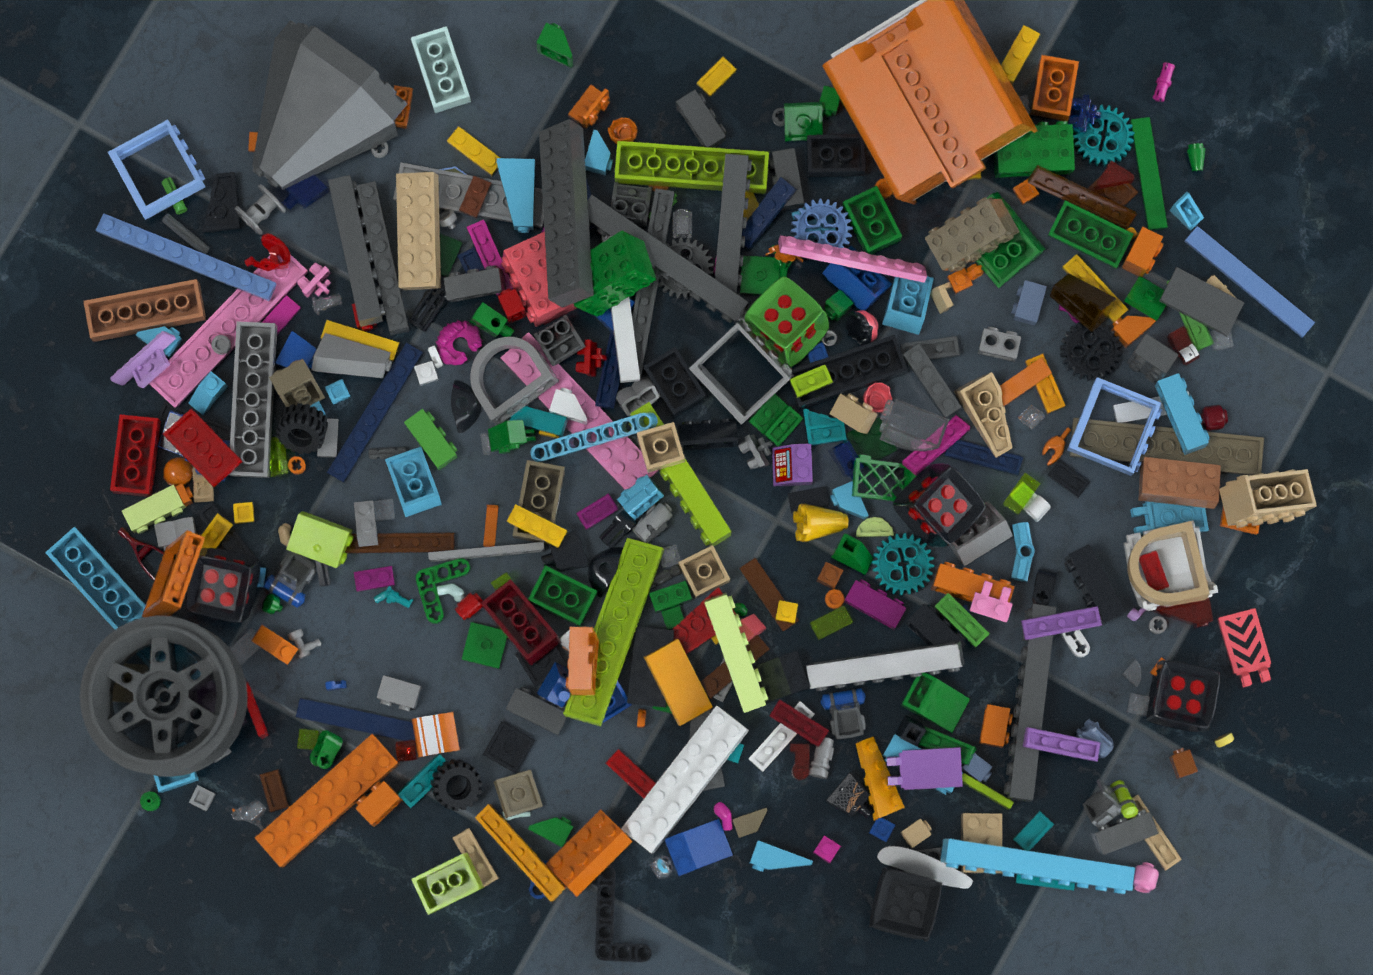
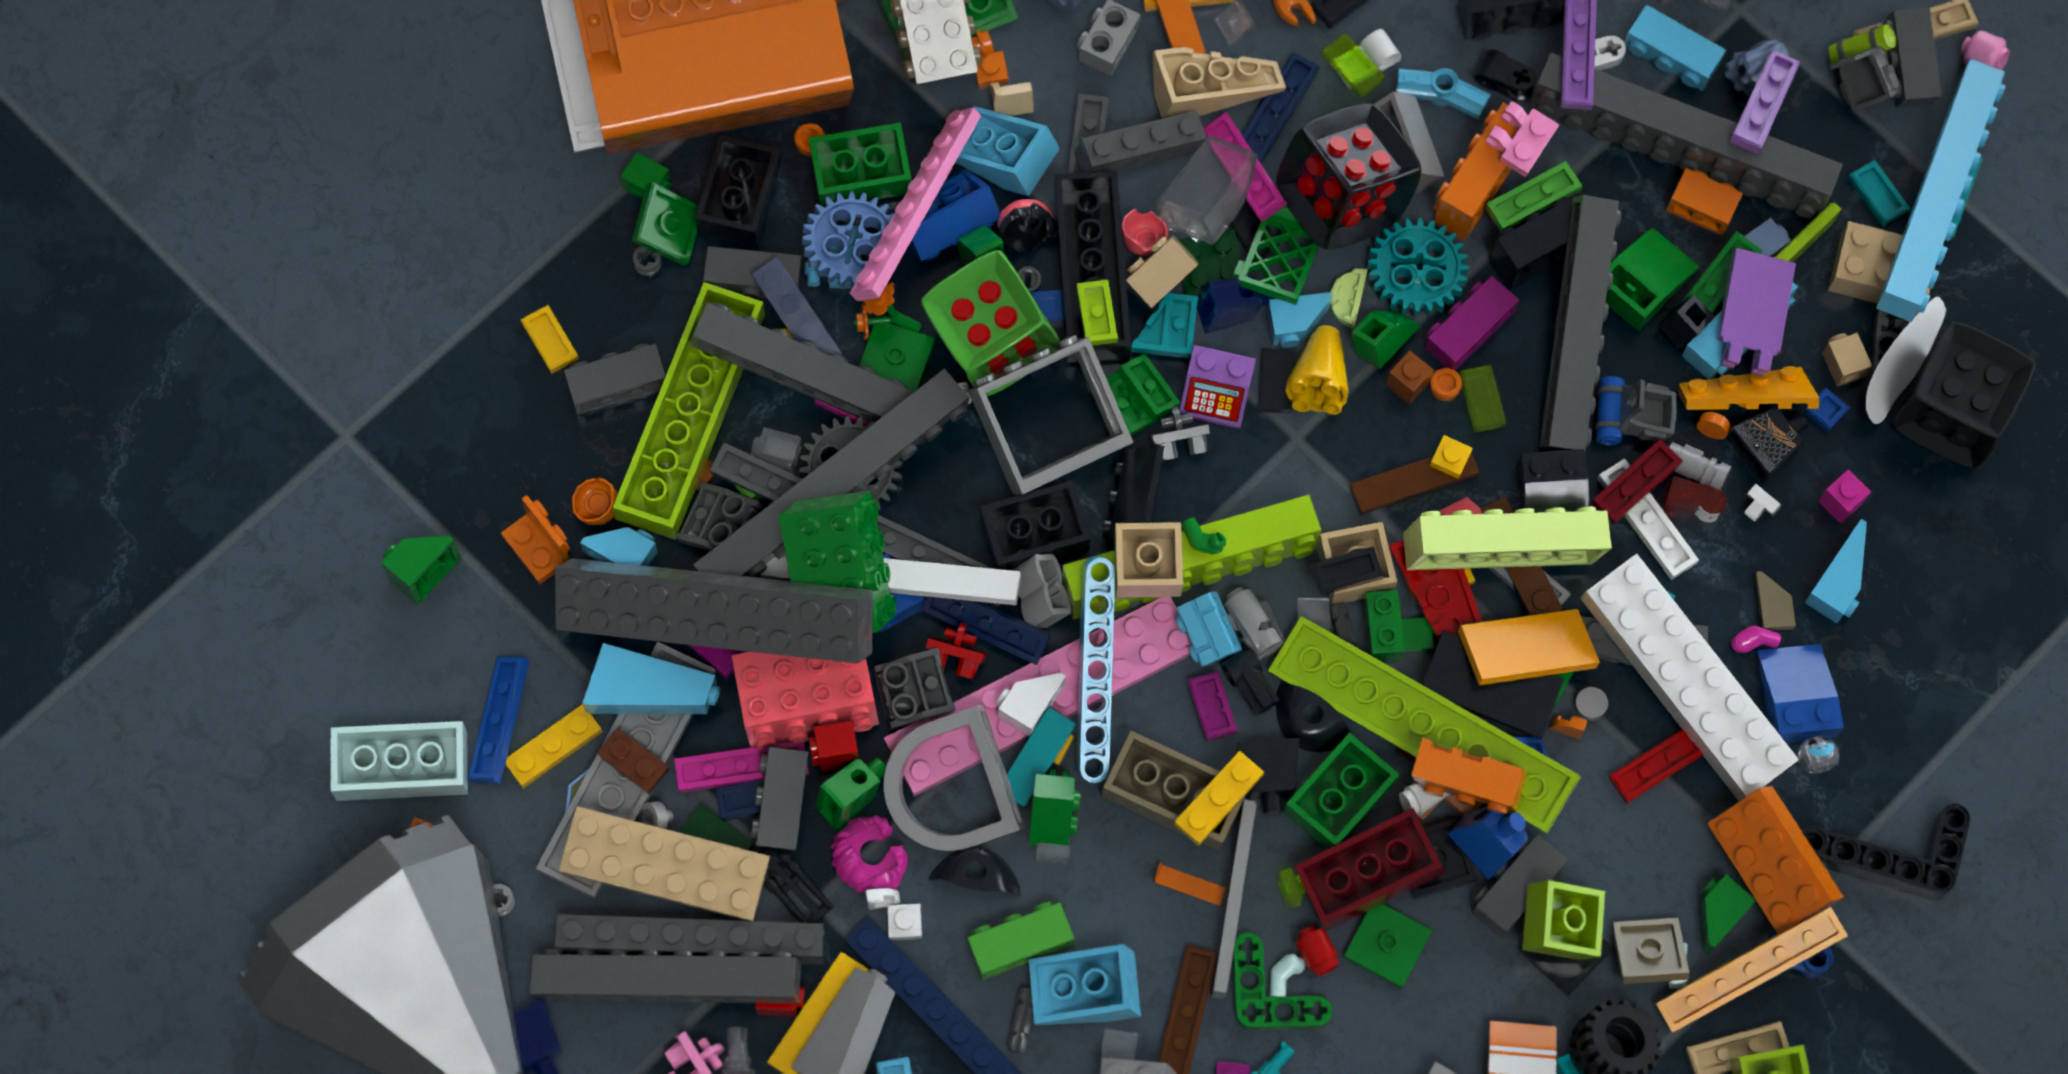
camera: 75 degrees left, 10 degrees down
none -> blue tile [468,656,530,784]
none -> green arm [1181,517,1226,555]
none -> black tile [1311,546,1383,596]
none -> lime brick [1523,880,1605,960]
none -> light grey tile [1574,687,1608,721]
none -> medium azure brick [1624,5,1726,91]
none -> orange tile [1697,412,1731,439]
none -> white tile [1745,484,1781,522]

